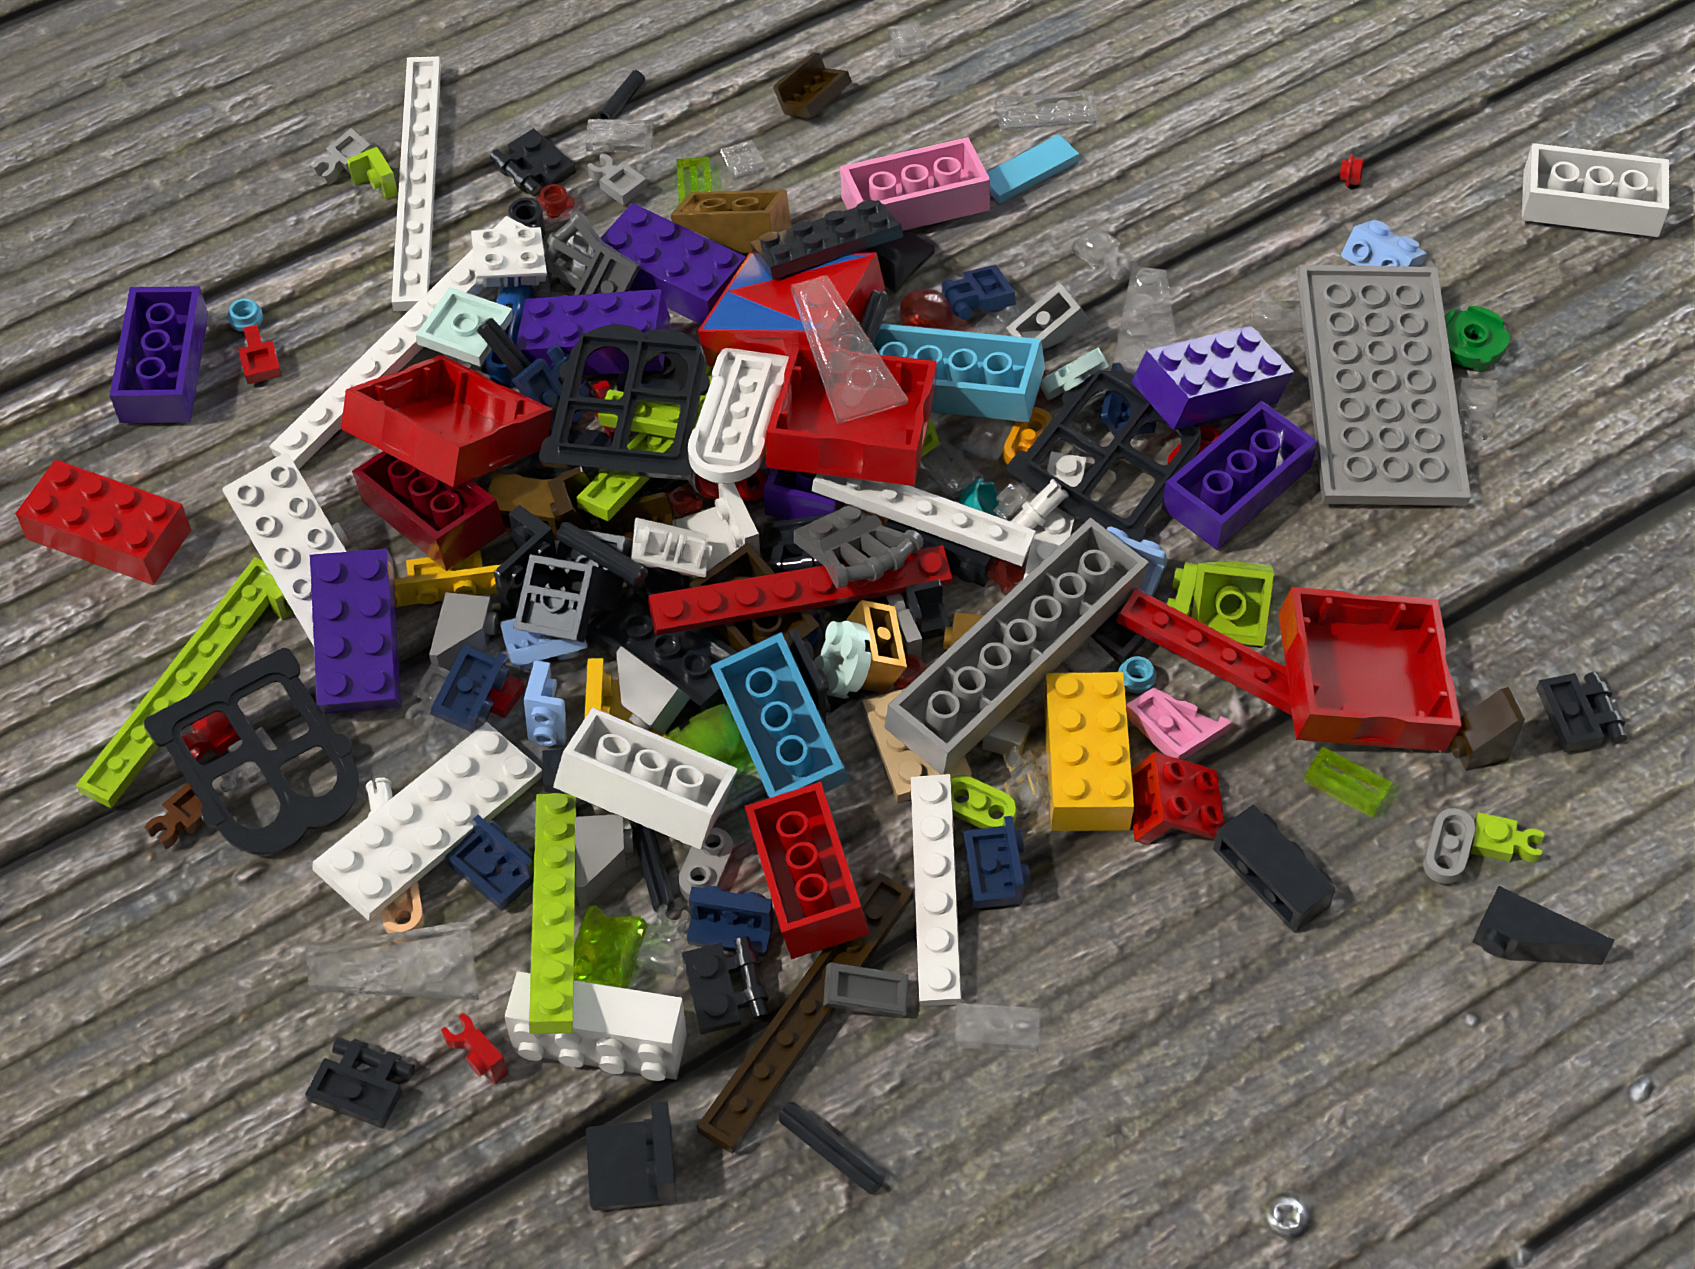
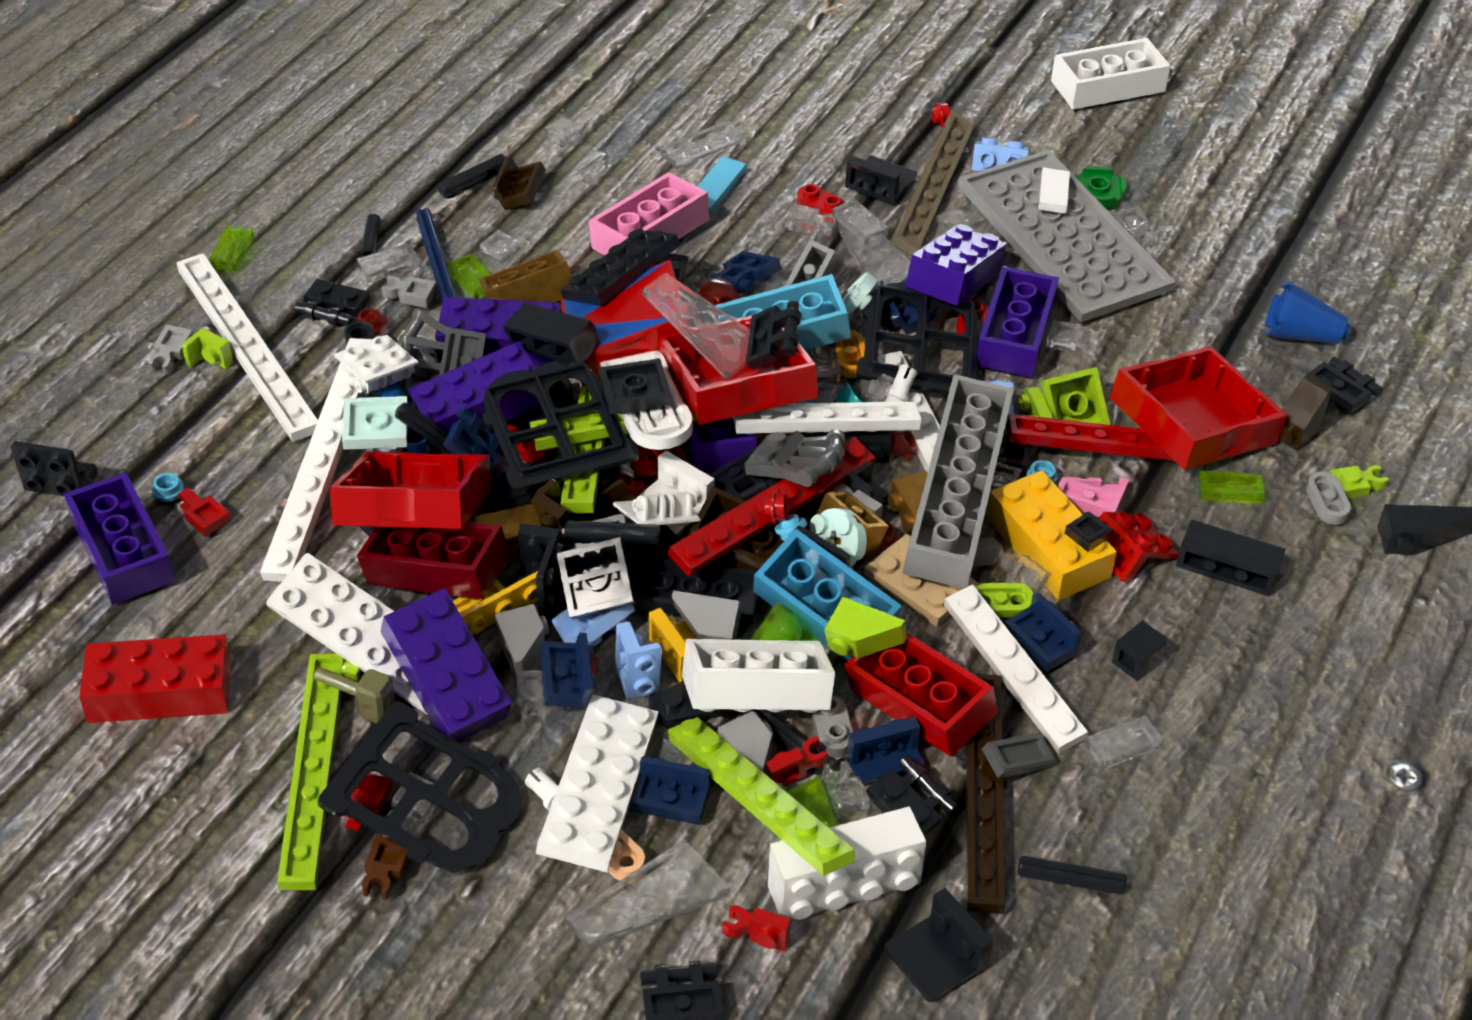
camera: 30 degrees left, 10 degrees down
none -> black bracket [11,441,98,497]
none -> clear neon green tile [208,225,254,271]
none -> olive piece [314,667,395,724]
none -> dark blue axle [416,207,458,304]
none -> black axle [438,154,505,198]
none -> black brick [503,303,601,363]
none -> black plate [599,358,672,415]
none -> black plate [746,301,801,370]
none -> red plate [765,492,788,524]
none -> red plate [766,736,828,788]
none -> medium azure plate [774,514,807,541]
none -> red plate [797,184,846,222]
none -> lime slope [824,597,907,658]
none -> clear plate [832,199,889,245]
none -> black bracket [845,155,917,204]
none -> dark tan plate [890,111,974,256]
none -> white tile [1038,167,1070,214]
none -> clear plate [1046,320,1100,355]
none -> black tile [1064,511,1112,552]
none -> black panel [1112,620,1167,682]
none -> blue cone [1264,280,1351,344]

